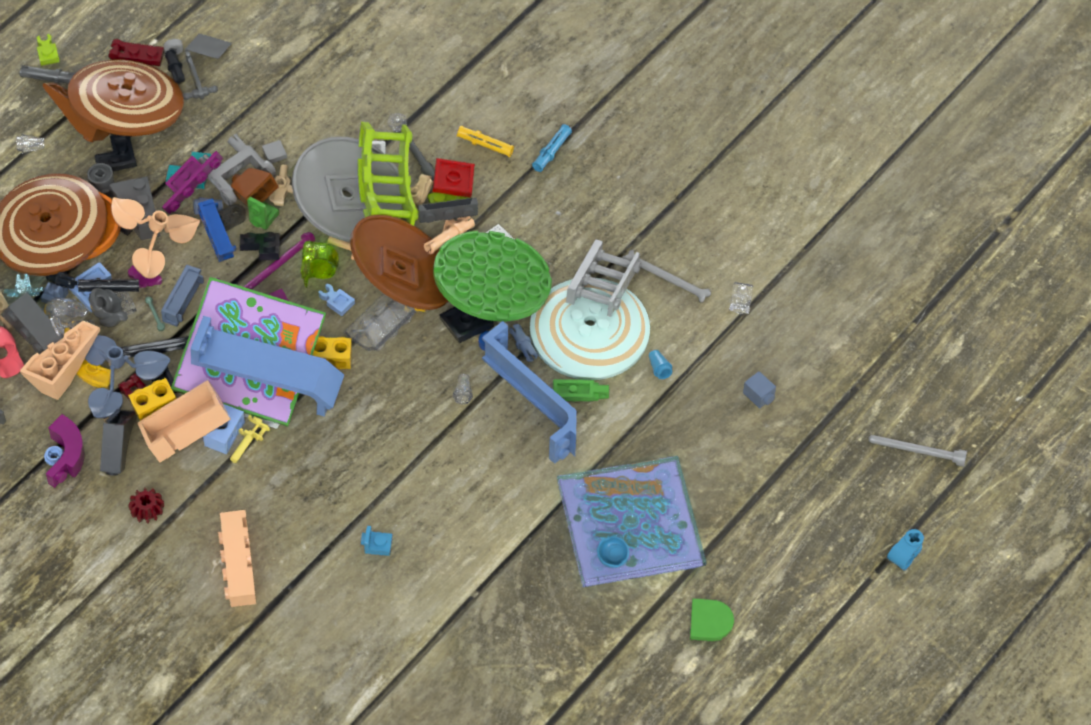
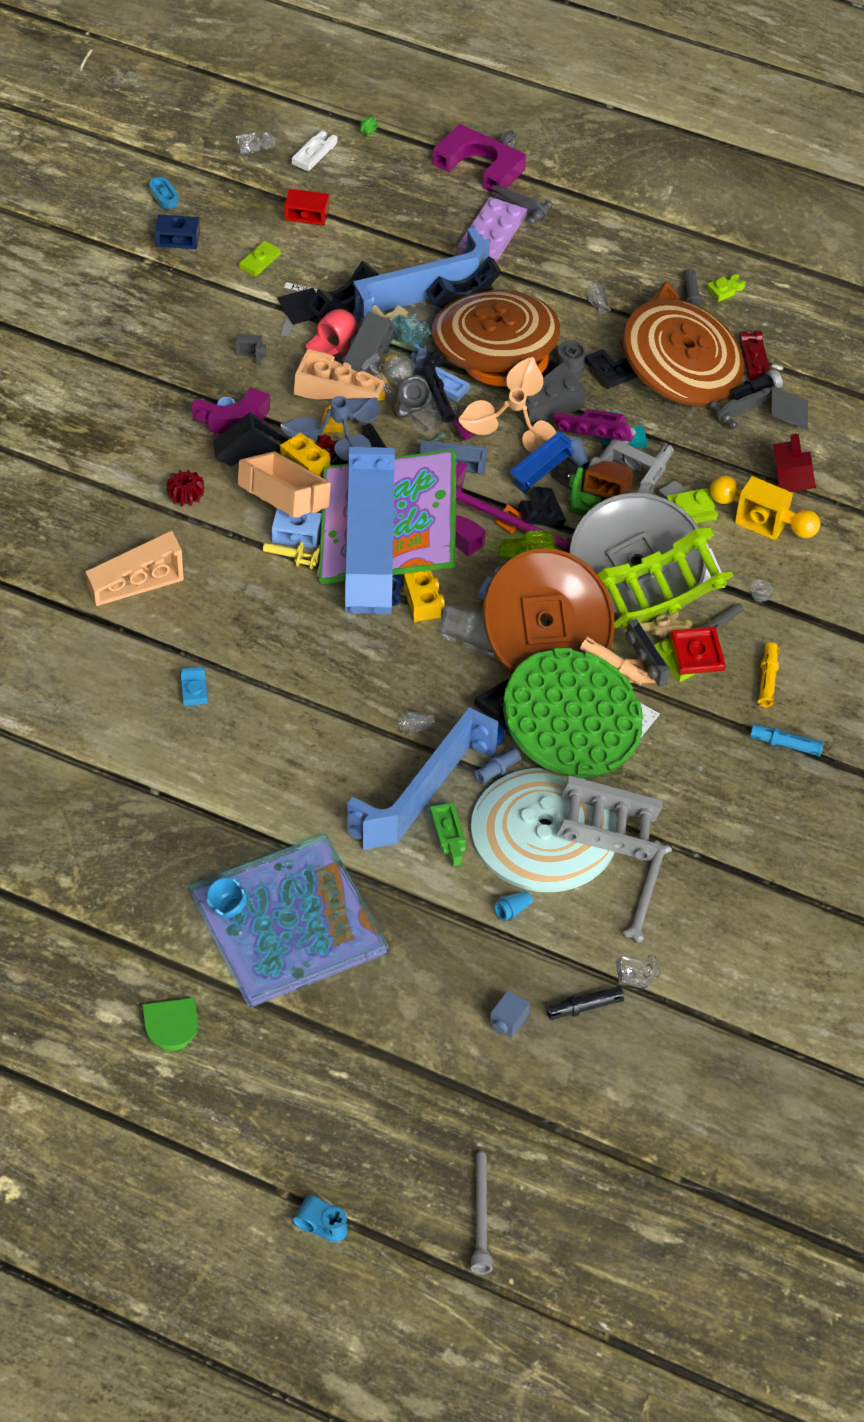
camera: 75 degrees right, 5 degrees down
none -> orange slope [495,504,523,534]
none -> black pin [546,986,624,1021]
none -> lime plate [665,488,718,524]
none -> yellow brick [710,475,820,541]
none -> dark red plate [773,434,816,492]

